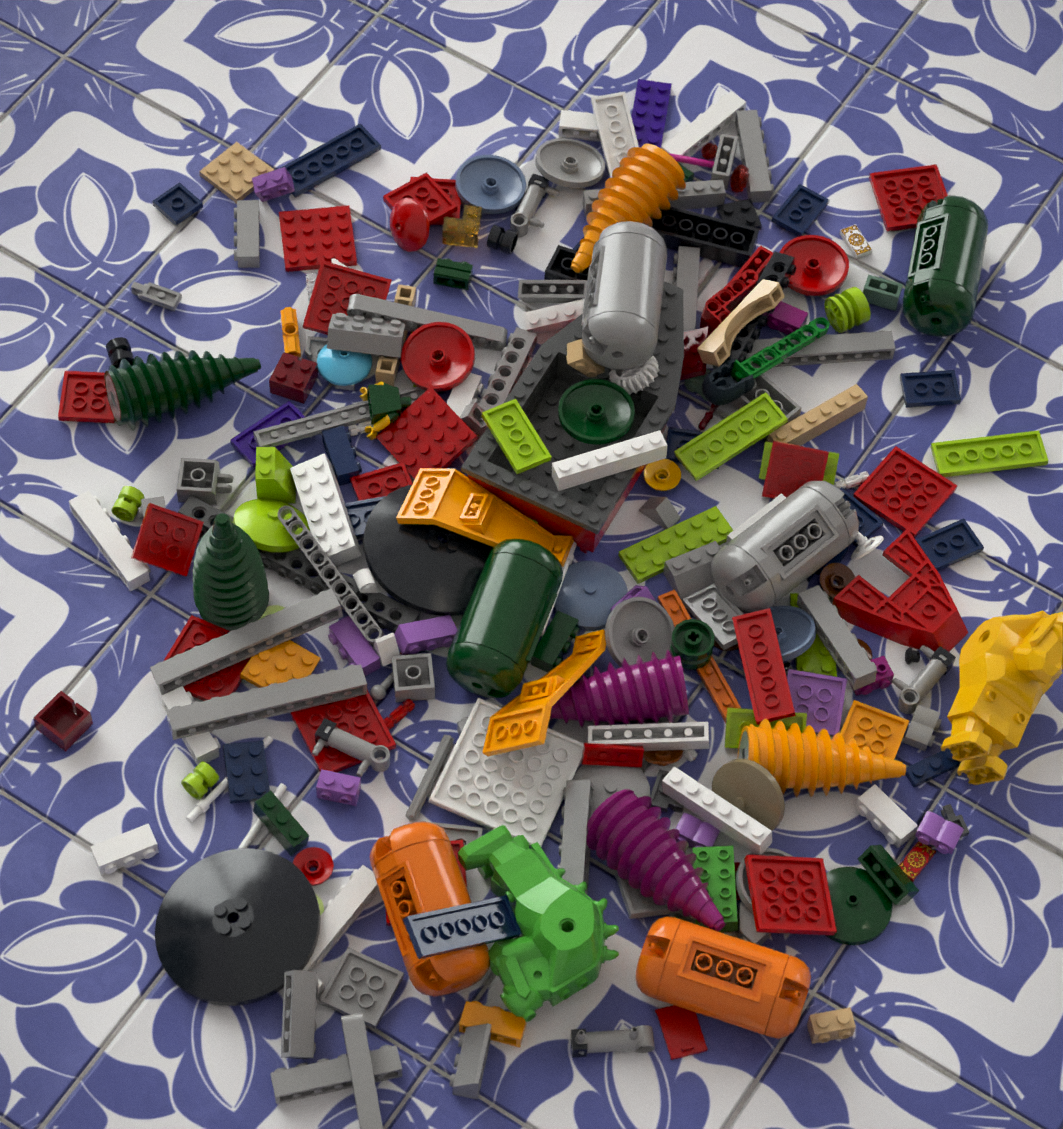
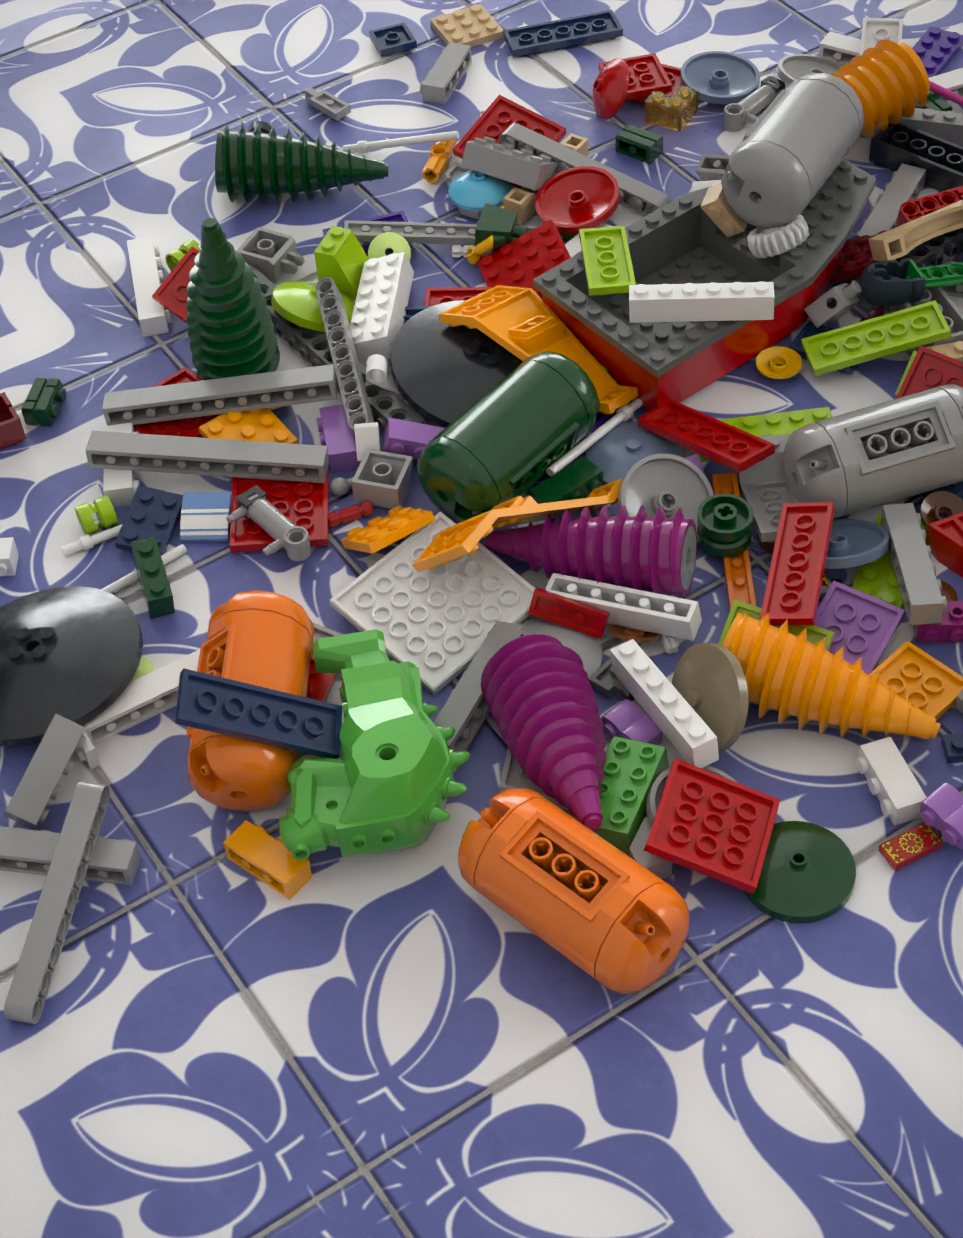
camera: 30 degrees right, 10 degrees down
red plate [58,371,115,423] -> none
medium lavender brick [252,167,295,202] -> none
dark red piece [269,352,318,404] -> none
red plate [279,205,357,272] -> none
red dish [293,847,334,886] -> none
medium lavender brick [316,769,361,806] -> none
light grey plate [319,947,404,1029] -> none
dark blue brick [322,426,362,486] -> none
light grey axle [406,735,454,821] -> none
light grey slope [449,1023,491,1099] -> none
black wheel [487,225,518,254] -> none
dark green dish [558,379,635,445] -> none
light grey piece [570,1025,655,1058] -> none
light grey slope [639,497,681,529] -> none
red container [655,1005,708,1060] -> none
tan brick [807,1007,856,1044] -> none
dark green brick [857,845,919,906] -> none
none -> dark green brick [21,378,66,427]
none -> slope [180,492,233,543]
none -> light orange plate [341,506,436,554]
none -> white bar [343,131,459,154]
none -> yellowish green dish [368,232,411,262]
none -> red plate [638,400,775,472]
none -> light grey torso [804,281,861,328]

